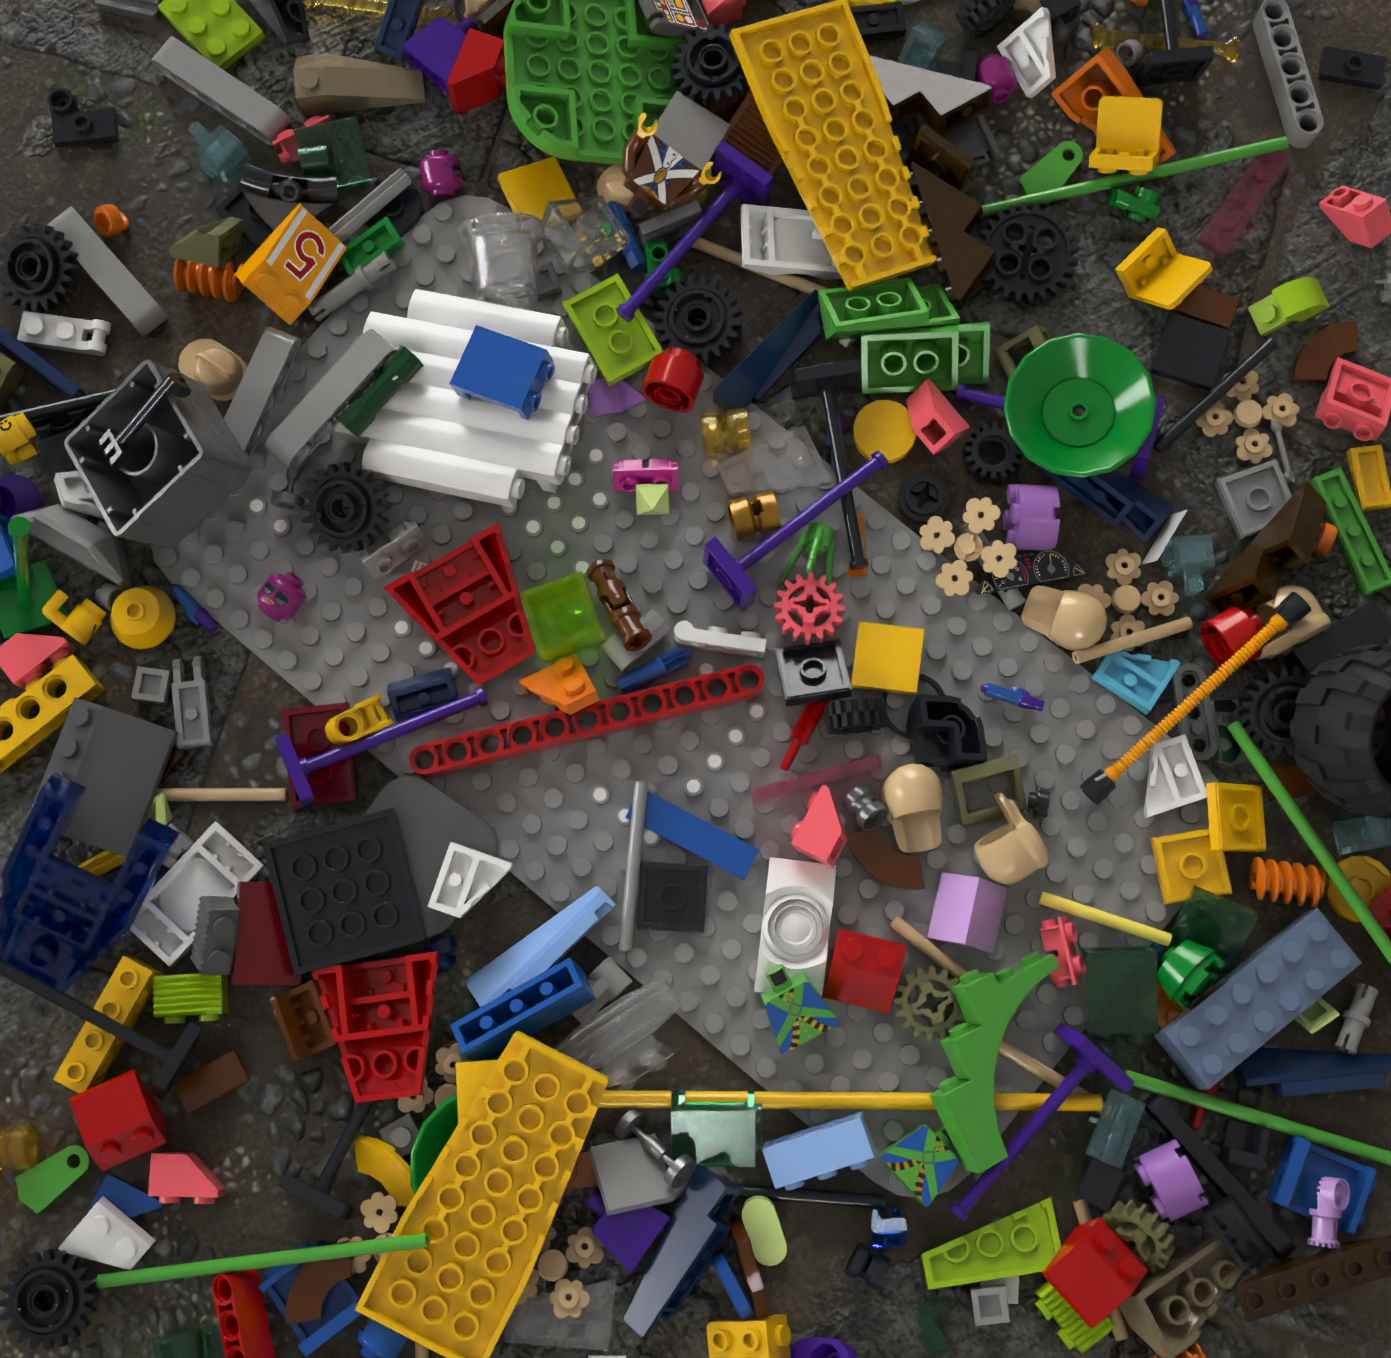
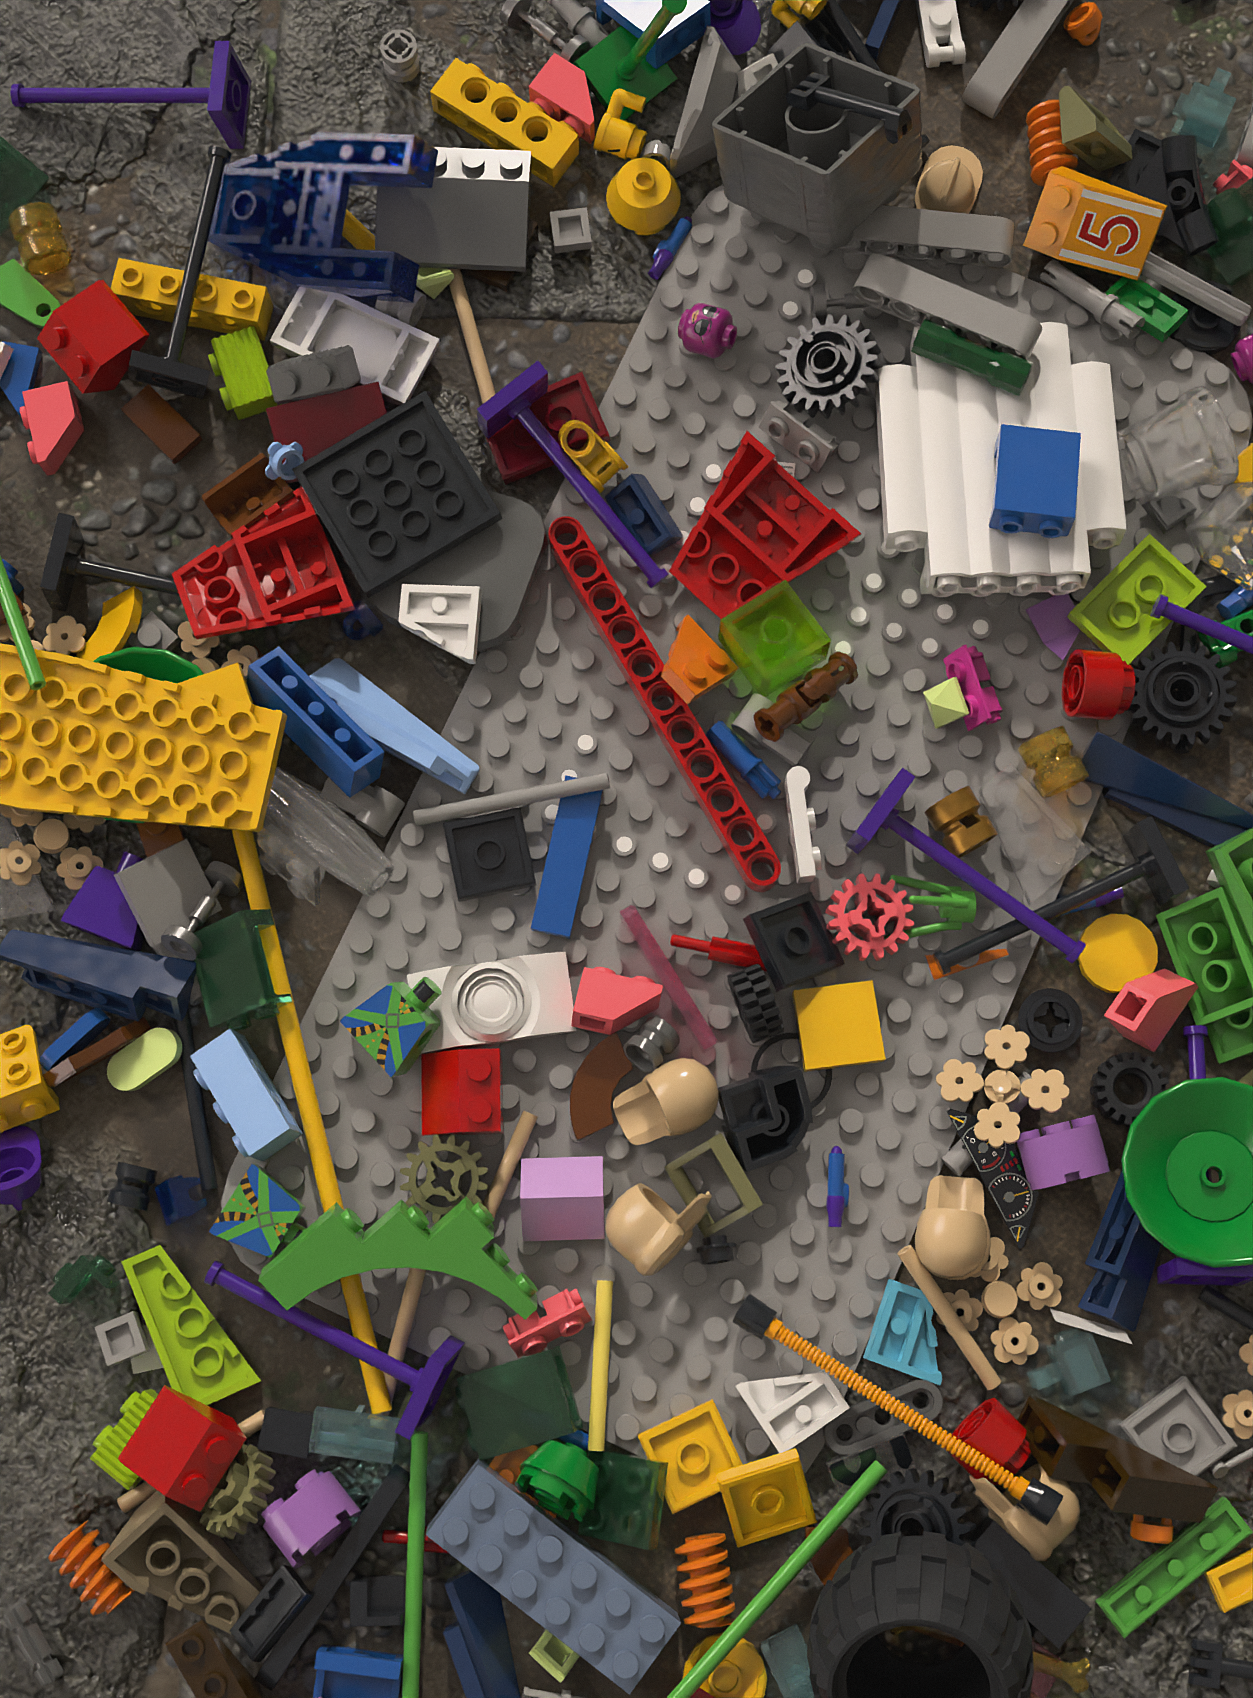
camera: 75 degrees right, 0 degrees up
light grey hinge [171,656,214,750] -> none
none -> light blue plate [265,442,304,480]

